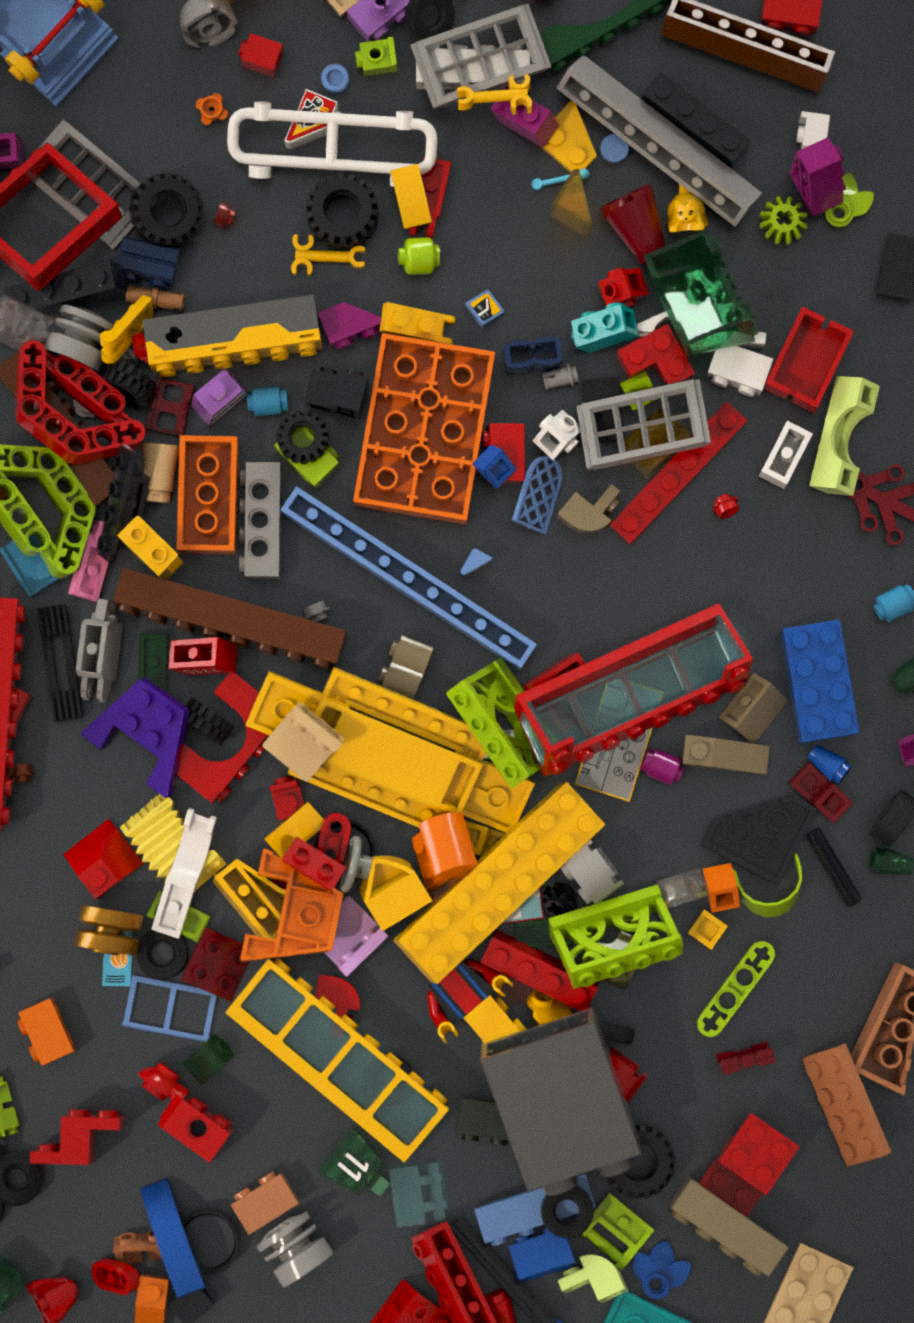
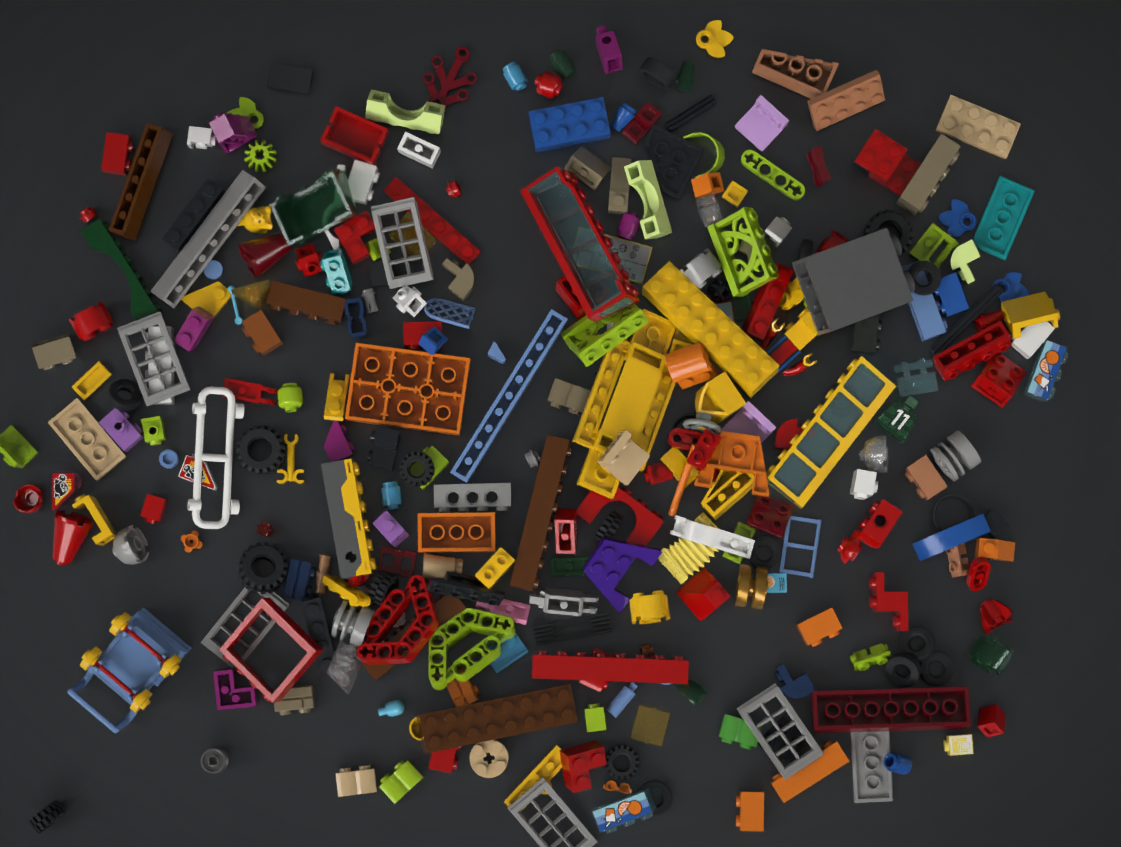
camera: 90 degrees left, 0 degrees up
clear green bracket [182,1034,234,1085] -> none
yellow slope [390,164,432,229] -> none
yellow bar [457,74,532,115] -> none
slope [465,290,505,329] -> none
none -> dark orange brick [242,310,283,356]
none -> reddish brown brick [266,281,346,325]
none -> red head [534,71,564,99]
none -> yellowish green arch [624,160,673,239]
none -> yellow brick [629,590,670,624]
none -> orange bar [668,444,696,517]
none -> lavender bracket [735,95,789,152]
none -> white slope [764,217,792,248]
none -> white brick [850,469,878,500]
none -> clear cylinder [860,435,889,473]

